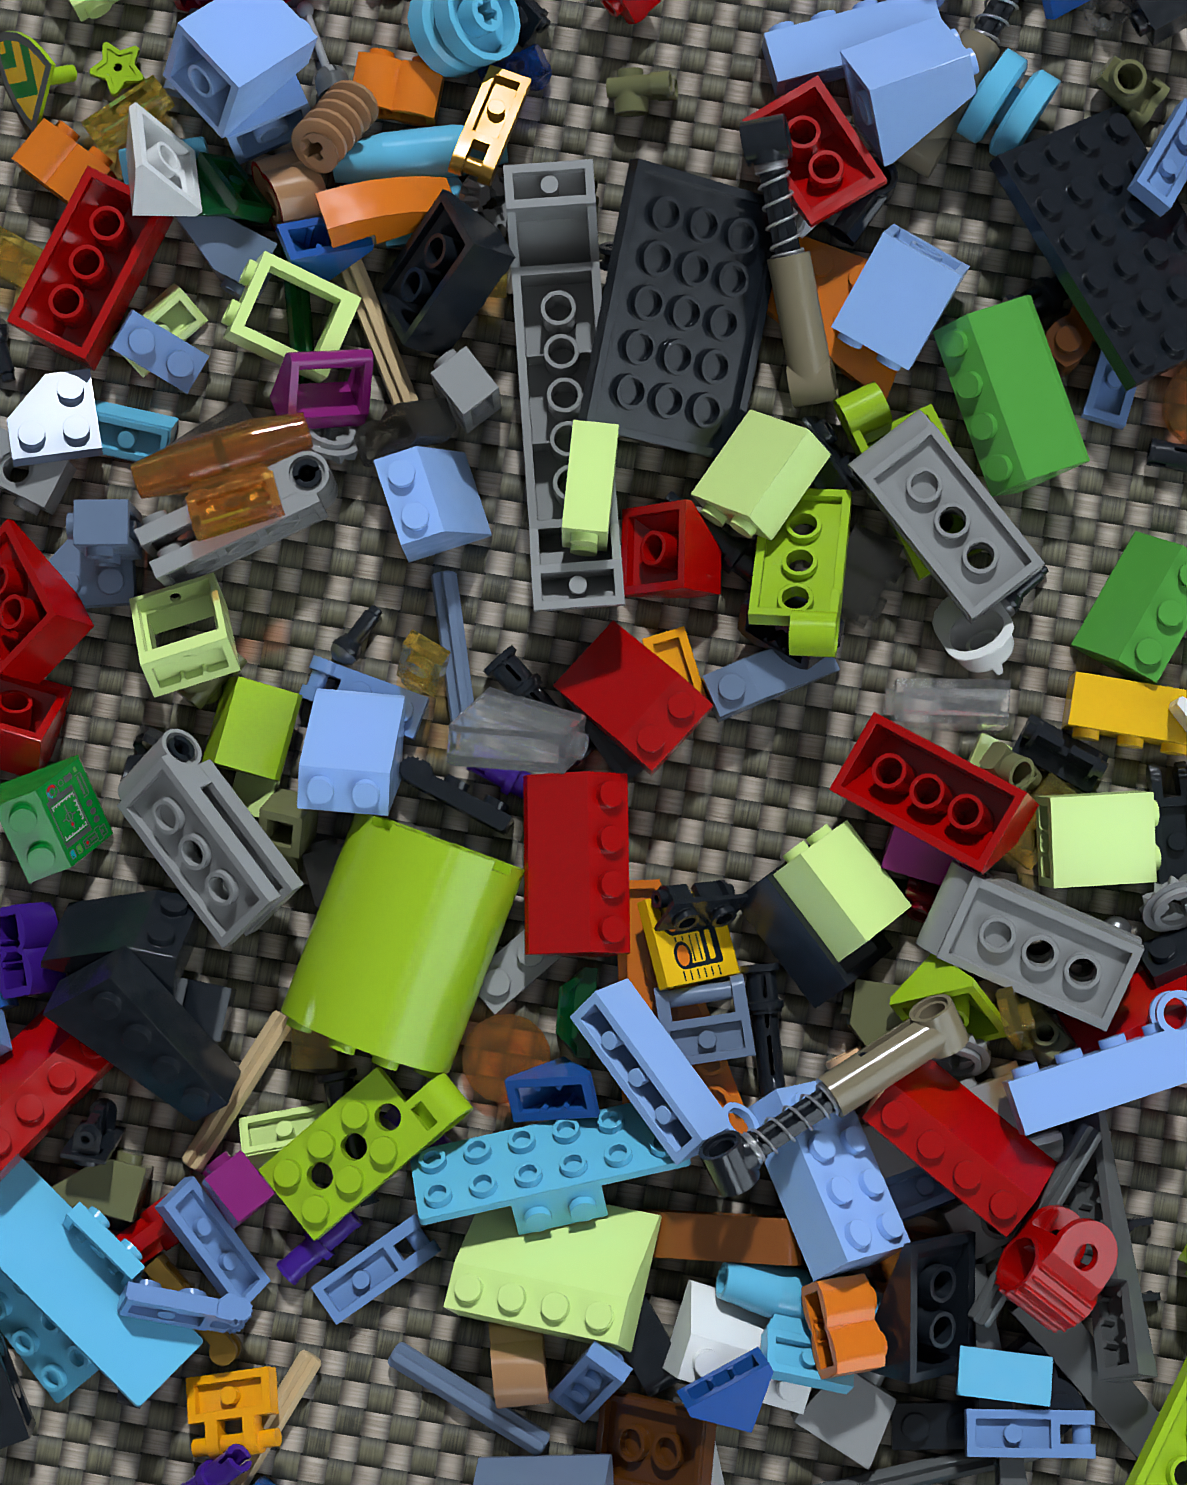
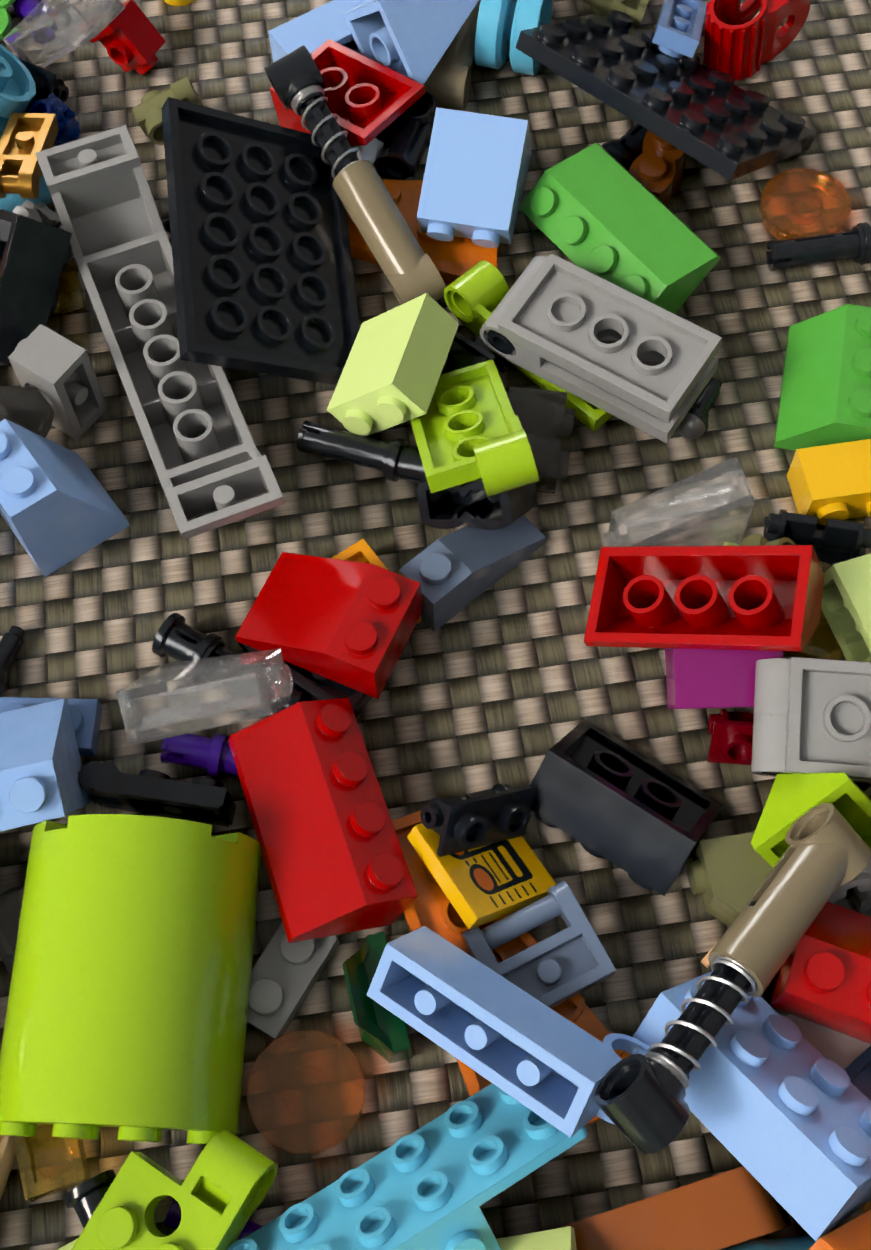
camera: 20 degrees left, 20 degrees down
clear yellow plate [396,629,451,698] -> none
sand blue axle [431,571,479,745] -> none
blue slope [504,1056,600,1122] -> none
yellowish green brick [562,420,619,556] -> none
red slope [621,499,722,599] -> none
black pin [740,962,785,1100] -> none
yellowish green brick [773,820,912,962] -> none
white piece [932,596,1014,675] -> none
medium blue plate [1080,349,1137,430] -> none

